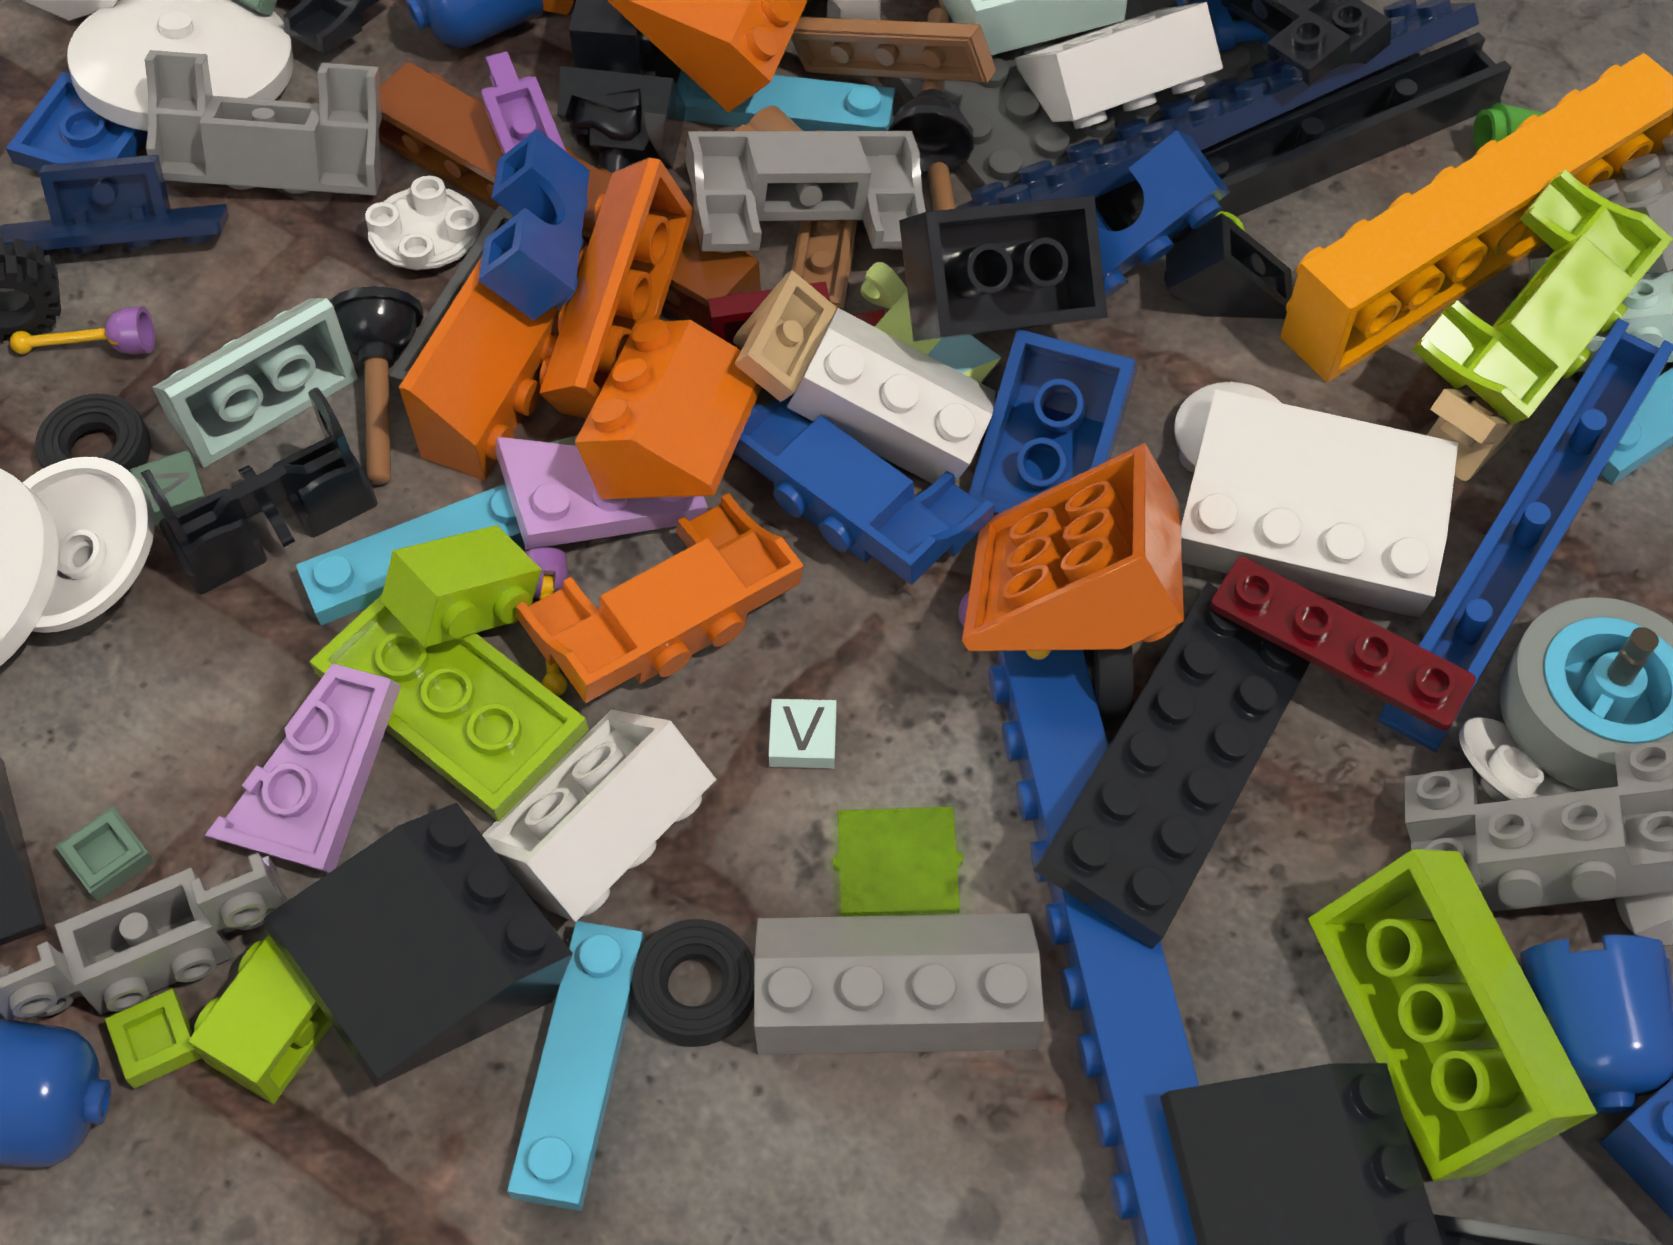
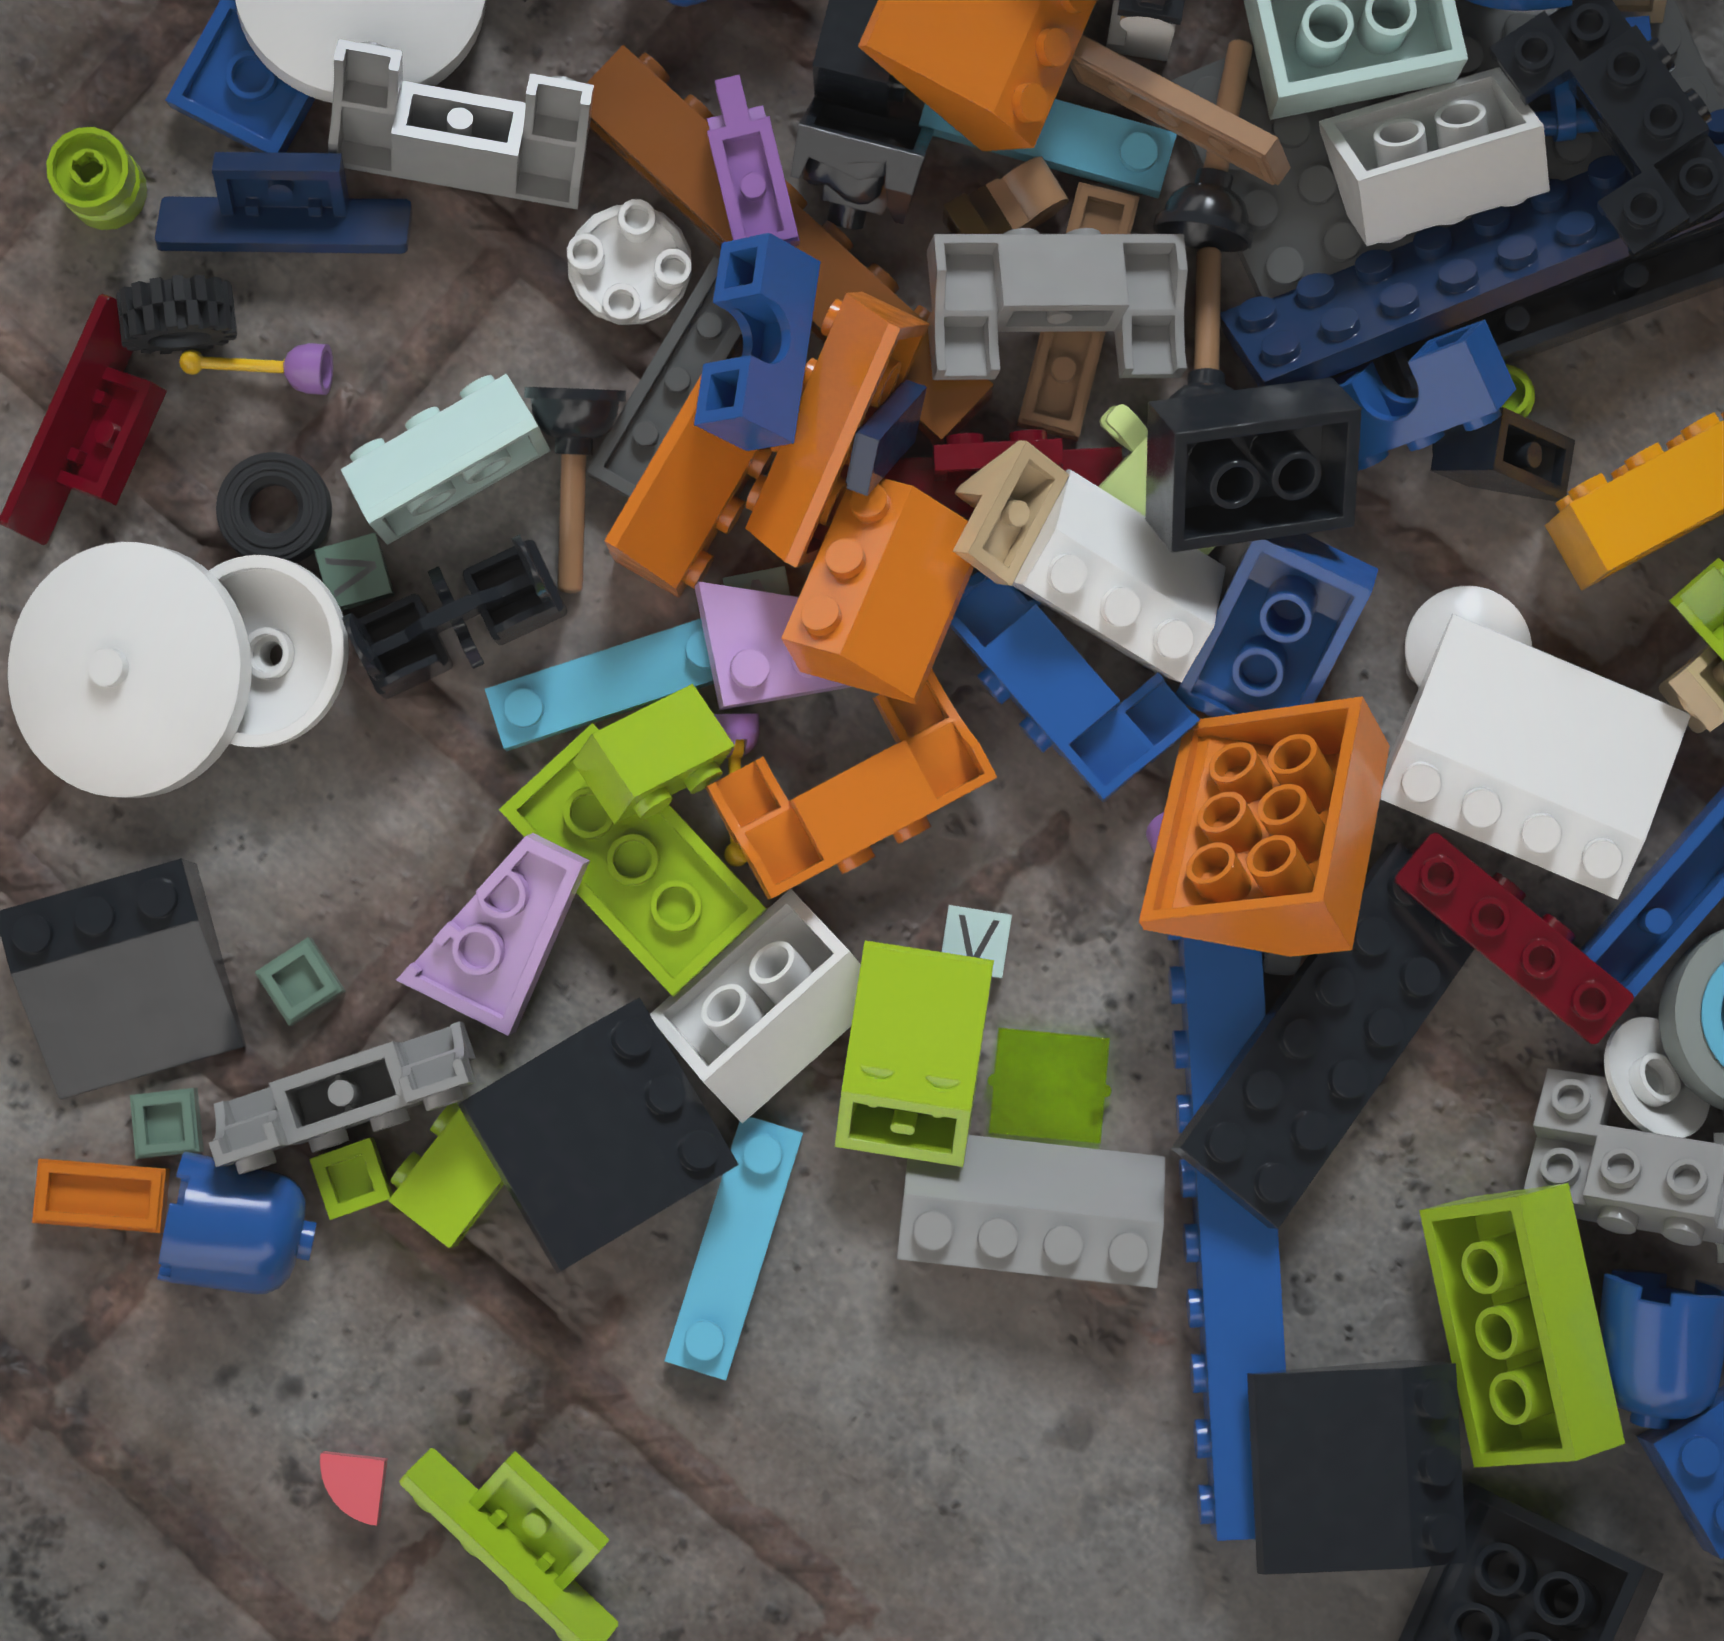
camera: 10 degrees right, 25 degrees up
black tyre [632,919,755,1047] -> none
none -> lime slope [835,940,994,1167]
none -> dark blue tile [846,379,927,496]

